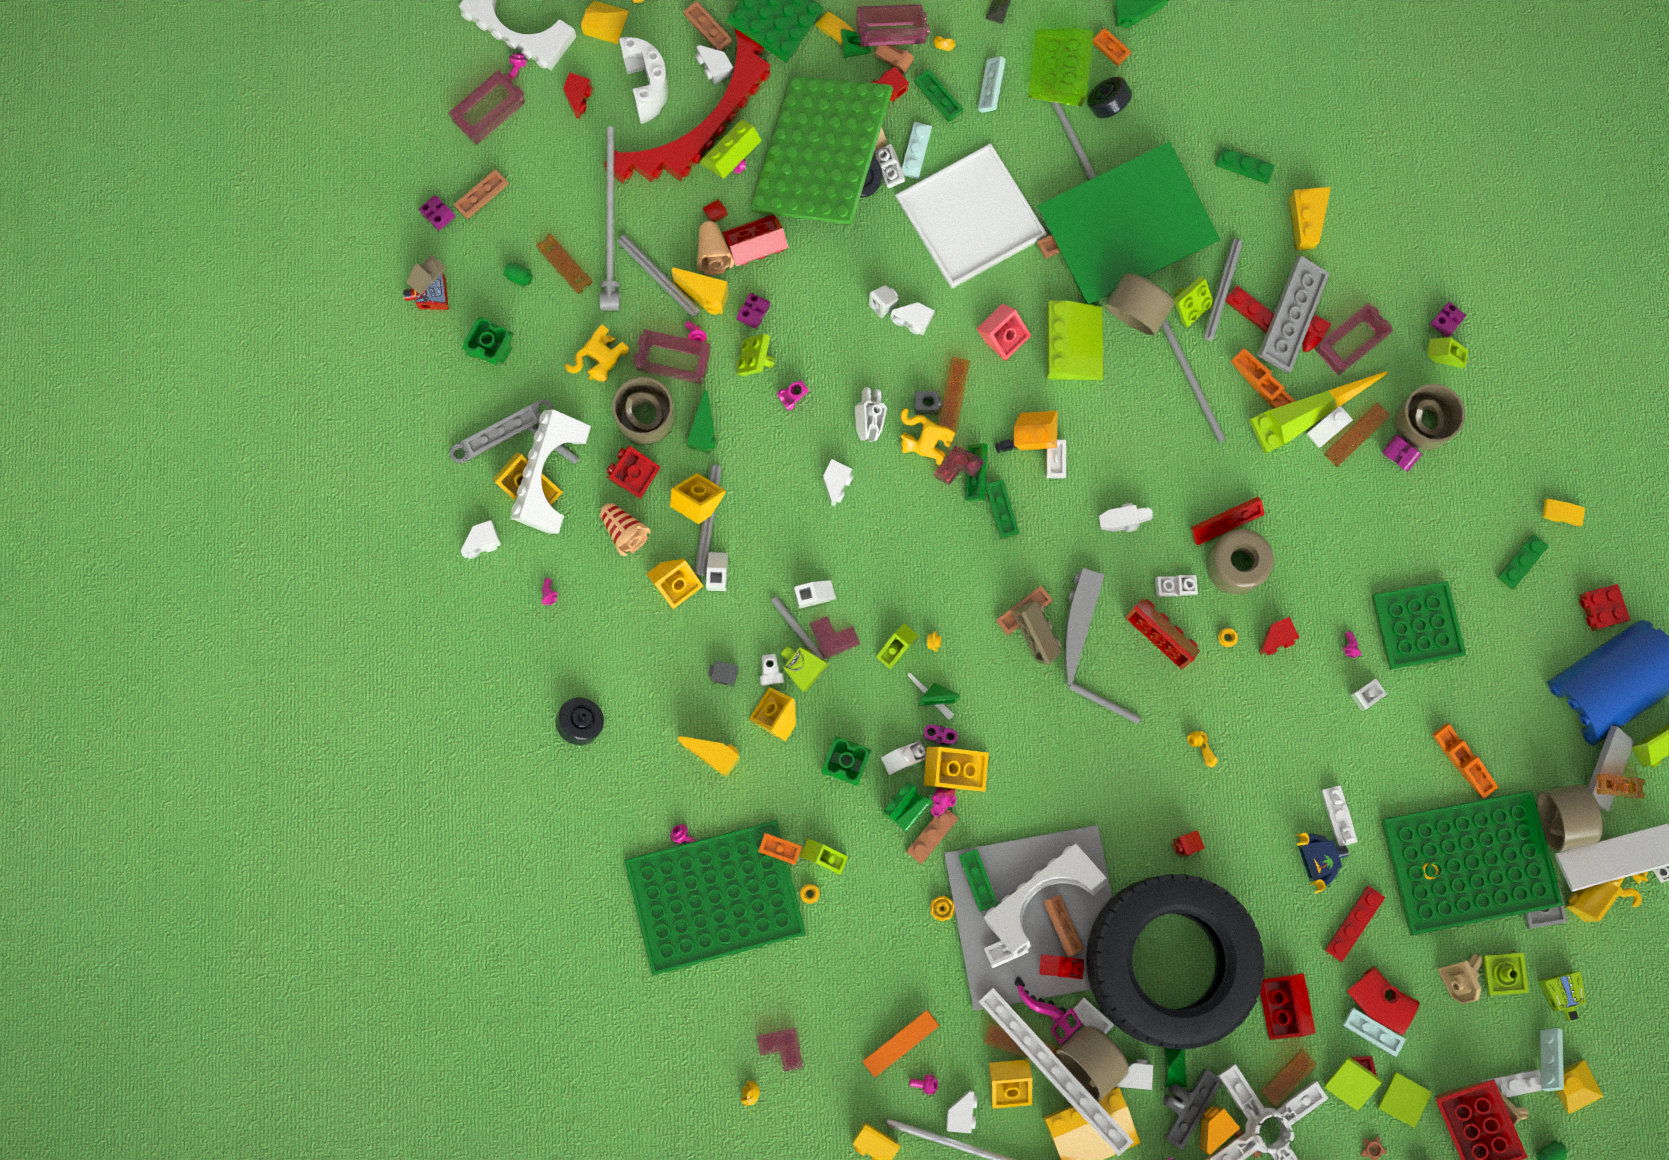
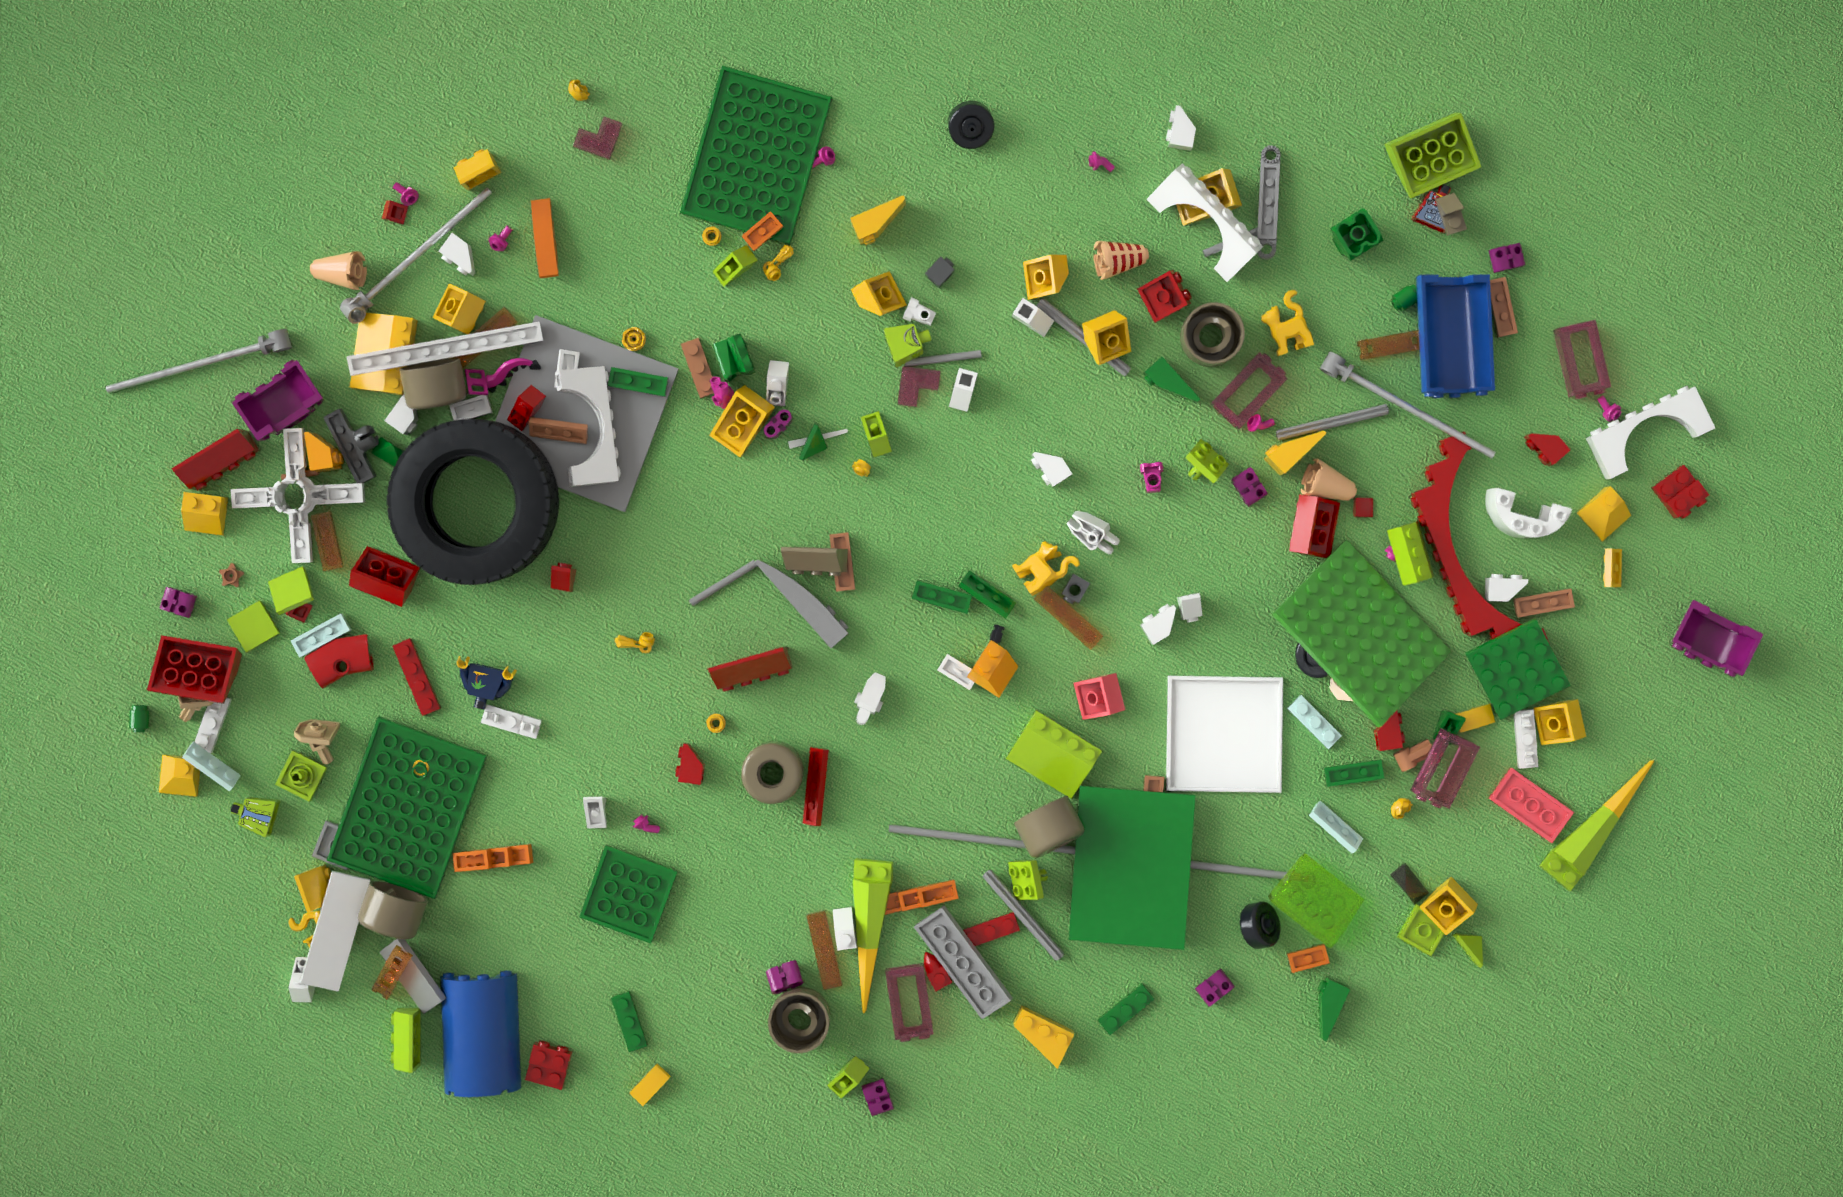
camera: 125 degrees right, 10 degrees up
green piece [821,736,872,786] -> none
white slope [874,144,905,188] -> none
clear pink plate [933,446,985,485] -> none
white slope [1155,575,1198,597] -> none
none -> yellow piece [763,245,794,281]
none -> magenta piece [1195,968,1235,1007]
none -> lime slope [1384,113,1481,198]
none -> blue cylinder [1416,274,1495,398]

